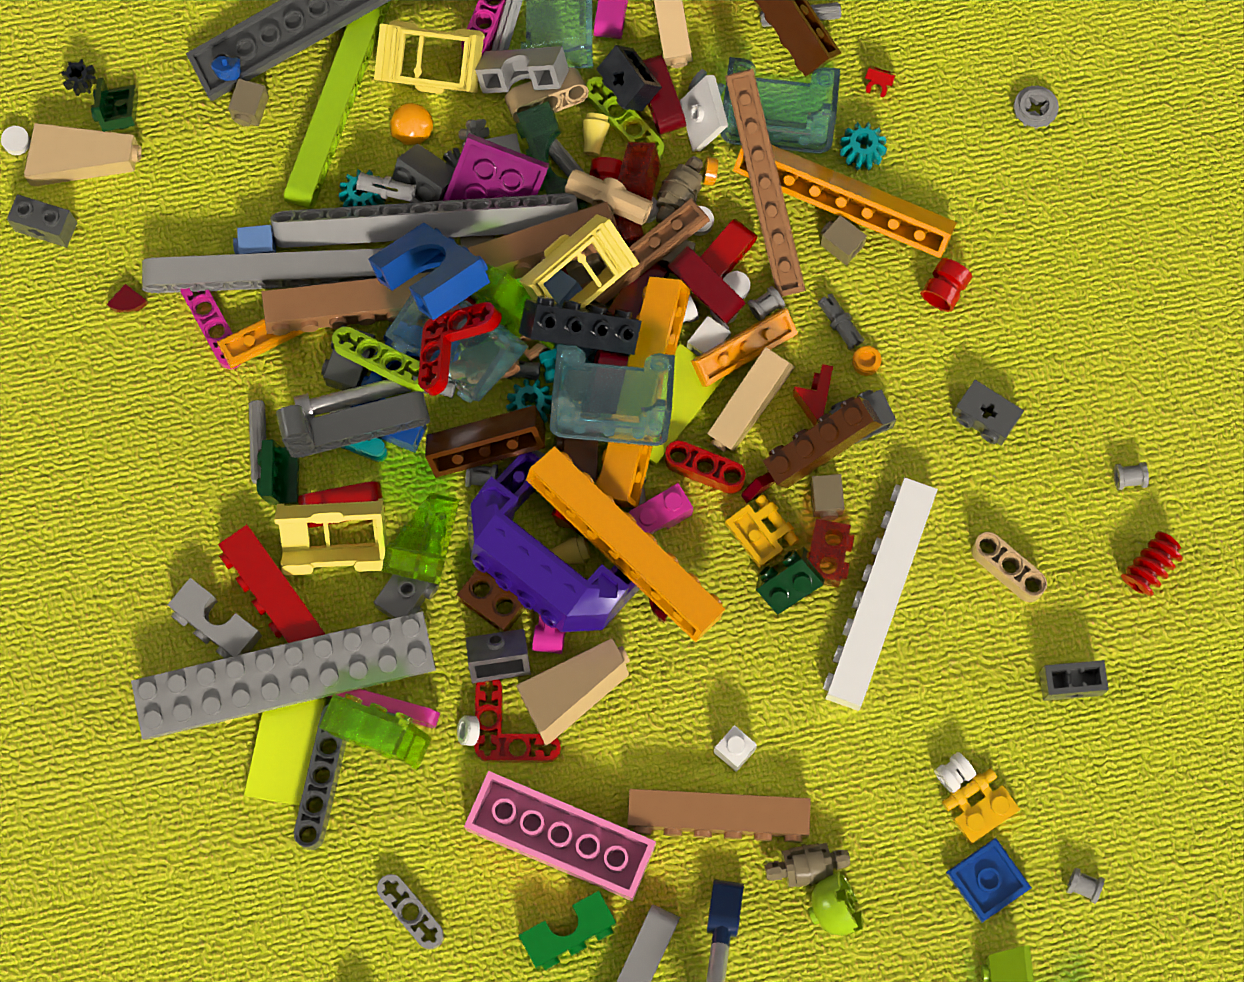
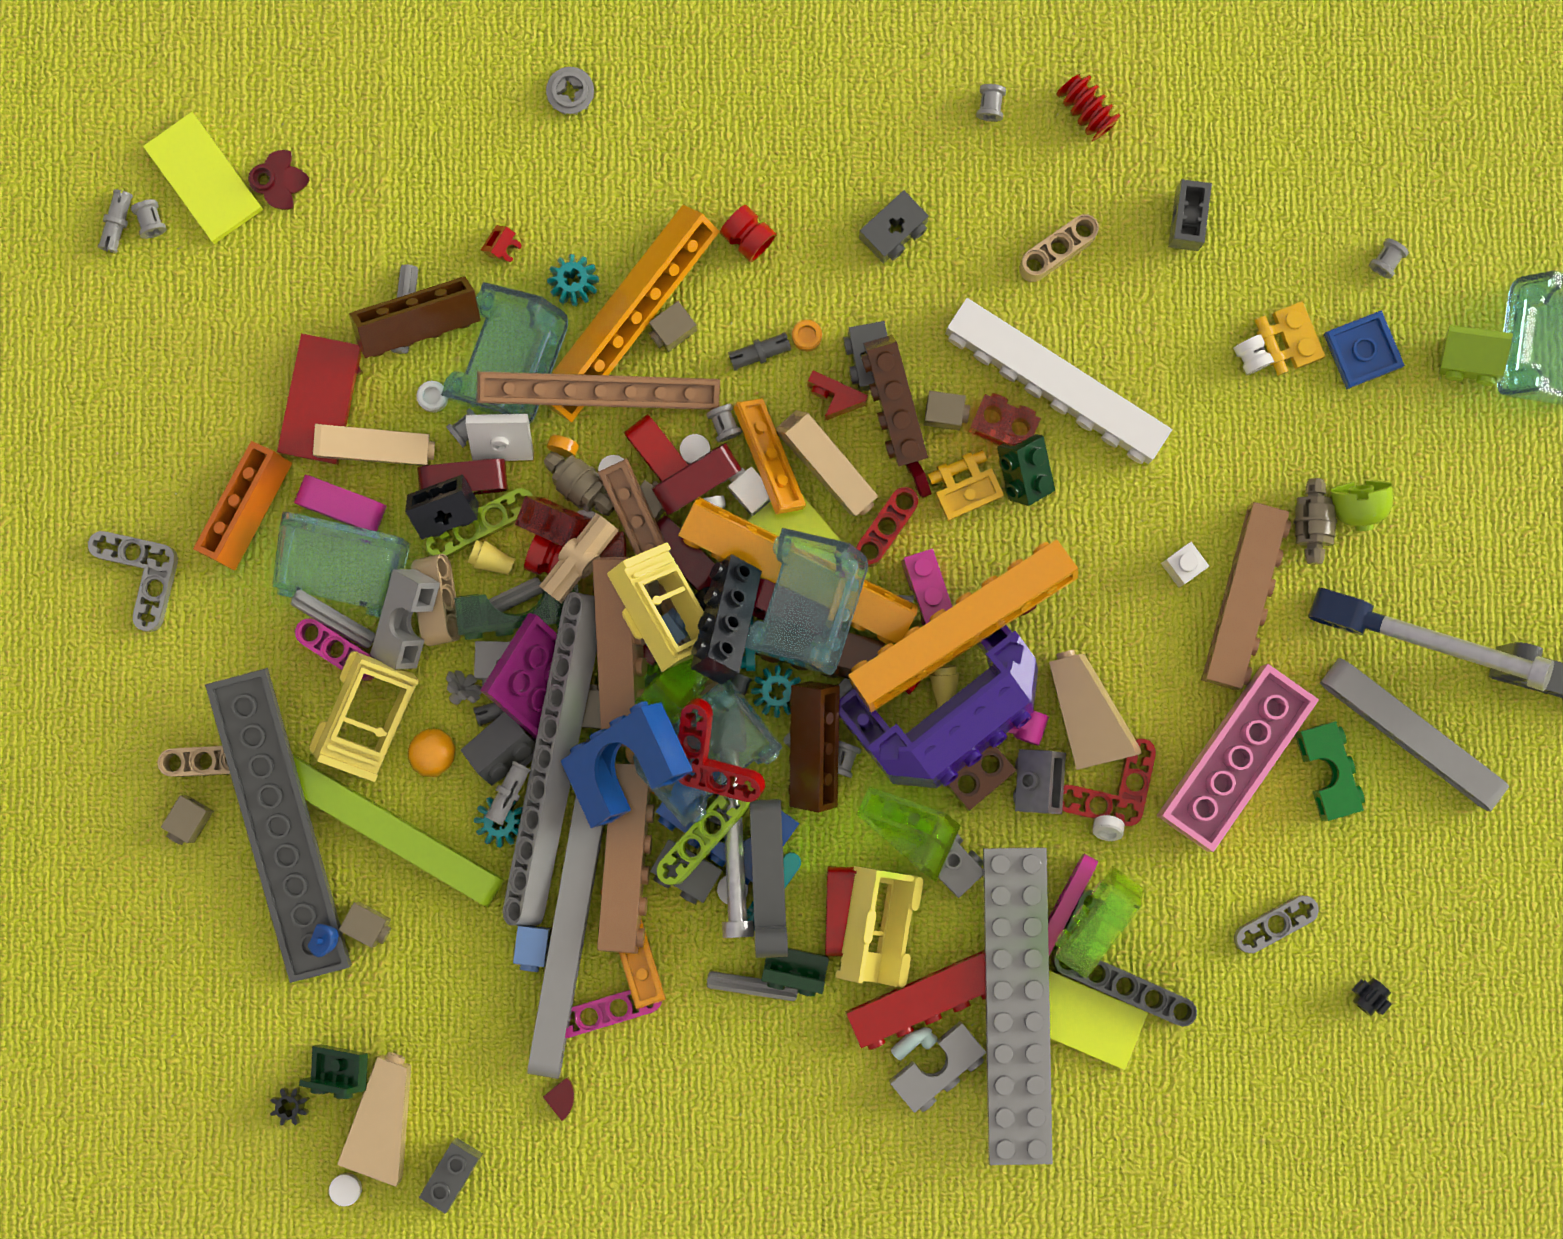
camera: 80 degrees left, 10 degrees up
none -> white tile [417,381,448,413]
none -> light aqua arm [891,1027,937,1061]

